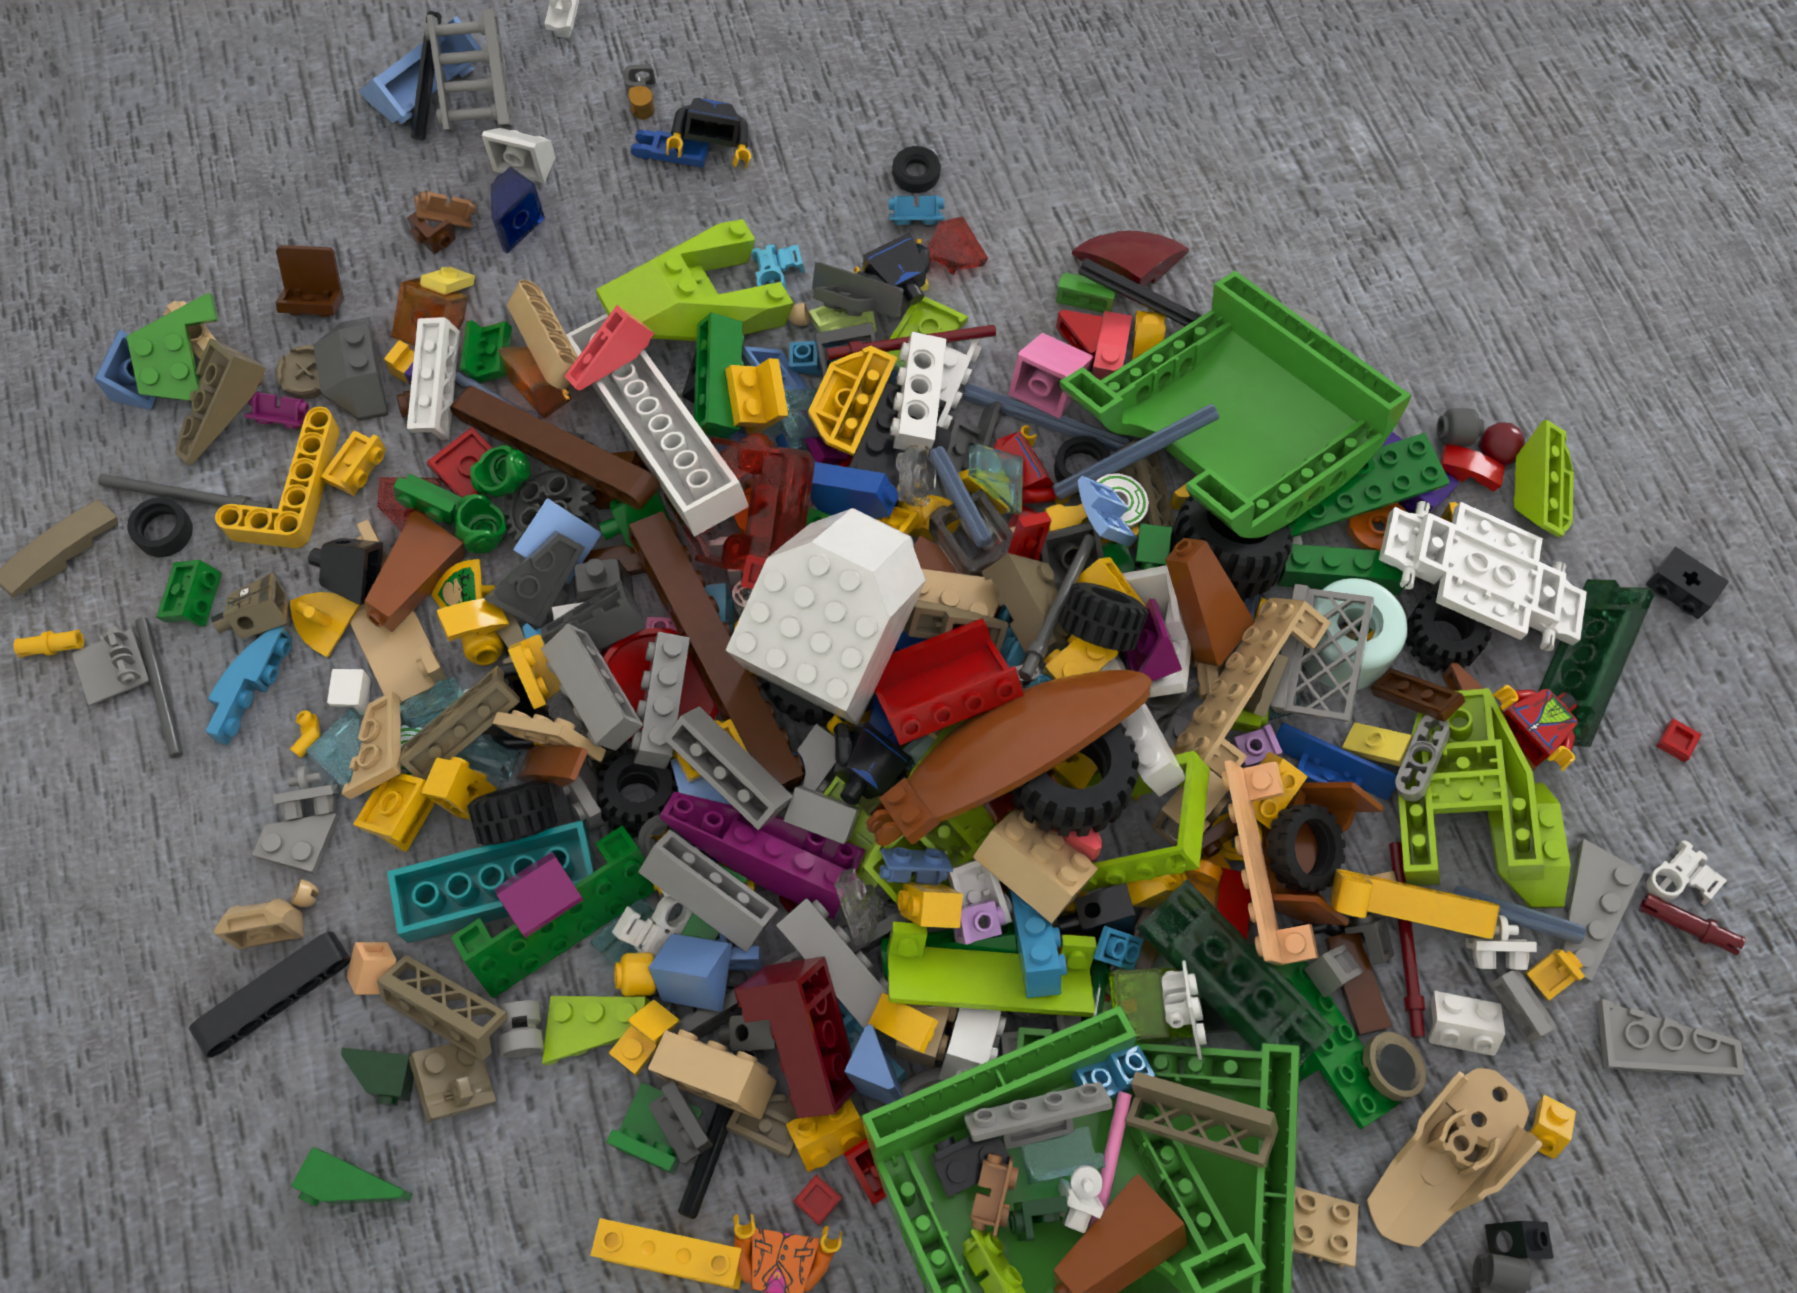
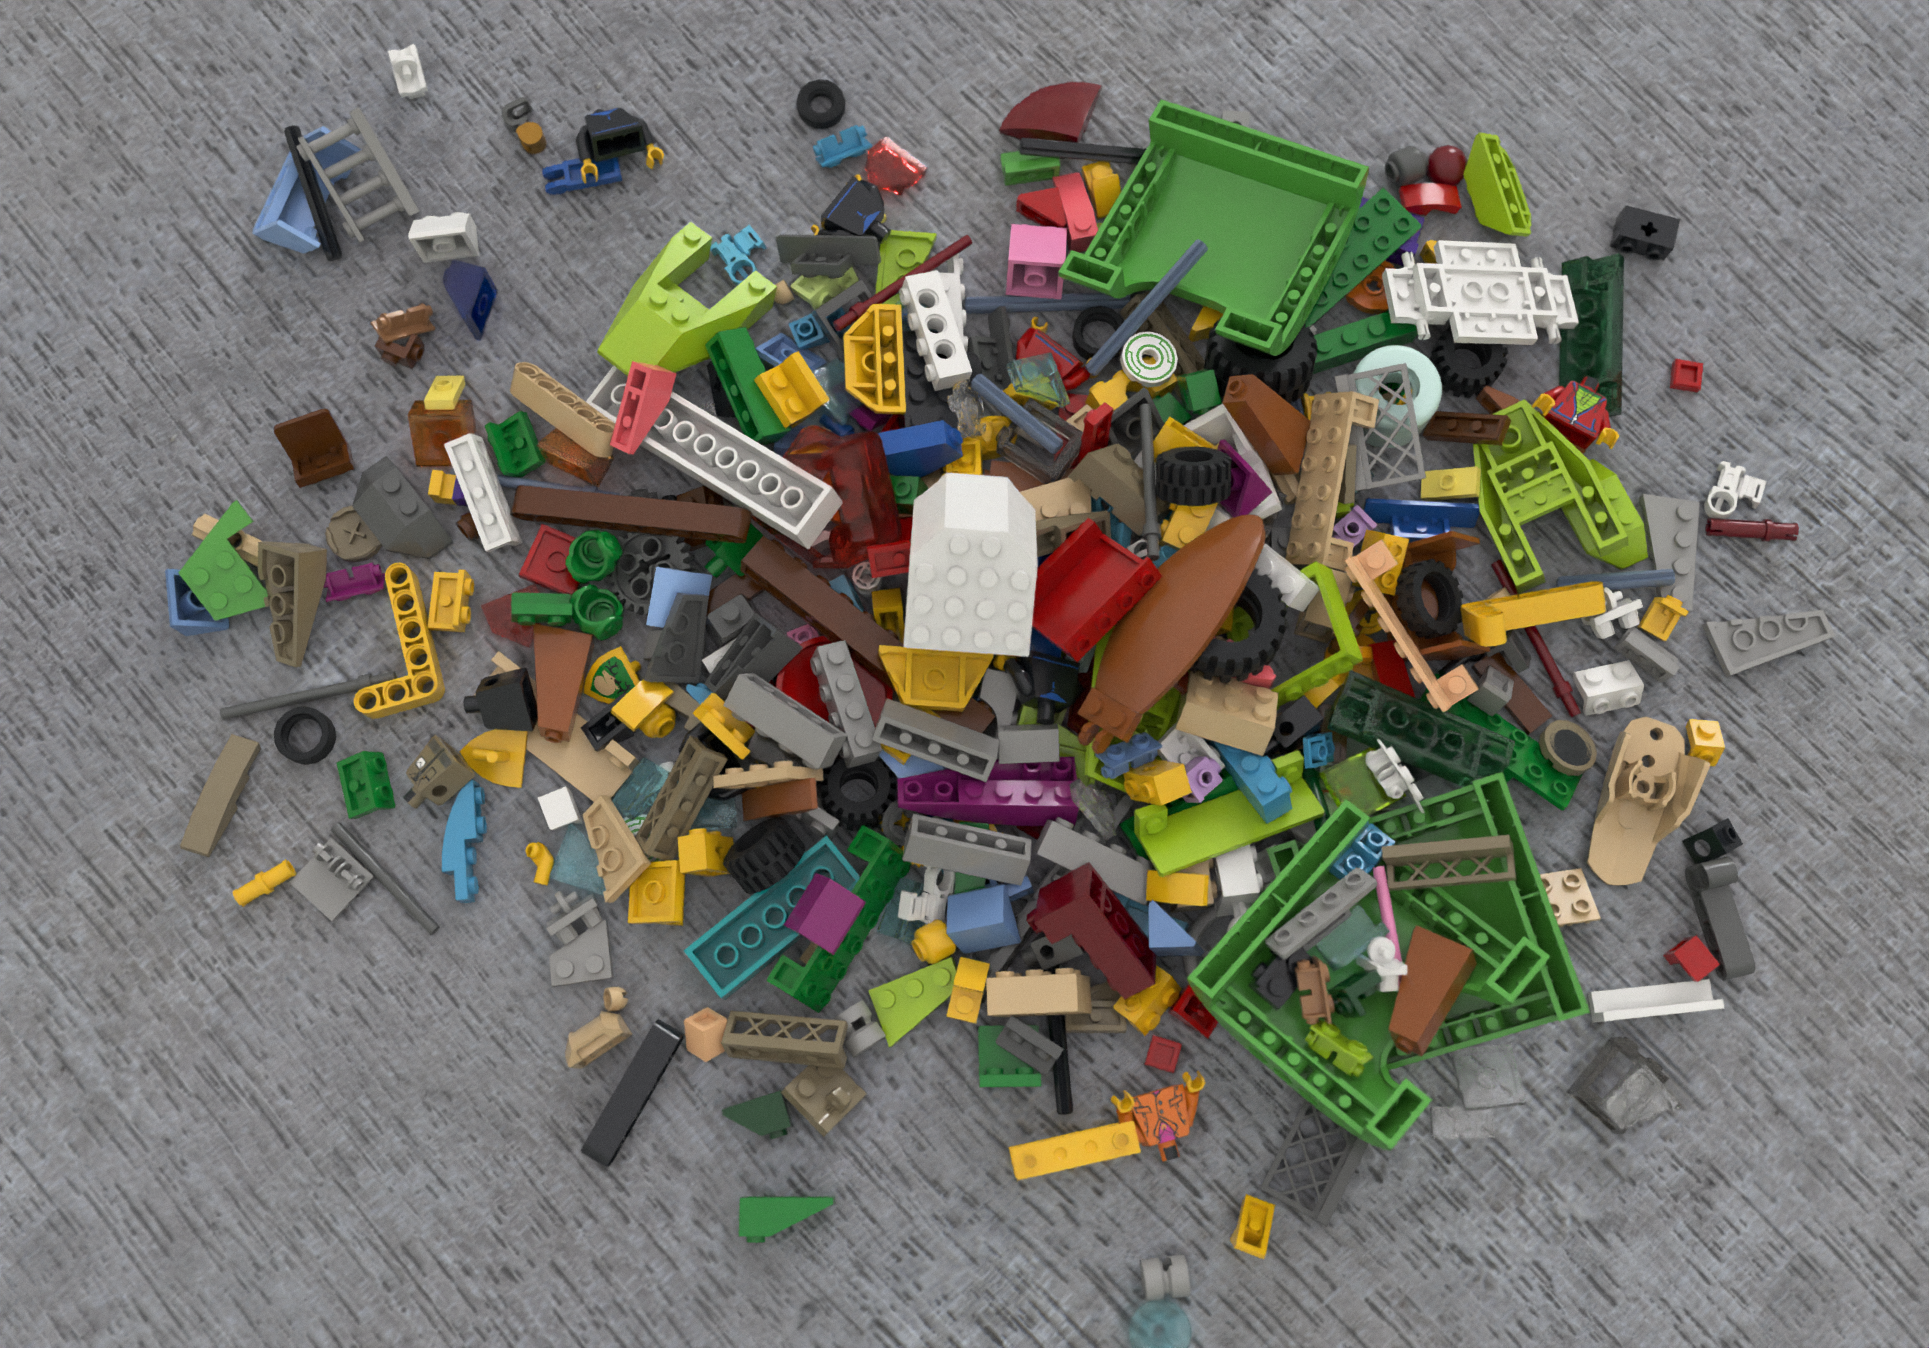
camera: 25 degrees left, 10 degrees up
light blue slope [1078,476,1138,547] -> none
light grey beam [1395,715,1450,801] -> none
none -> black slope [581,692,637,752]
none -> yellow wing [878,645,993,712]

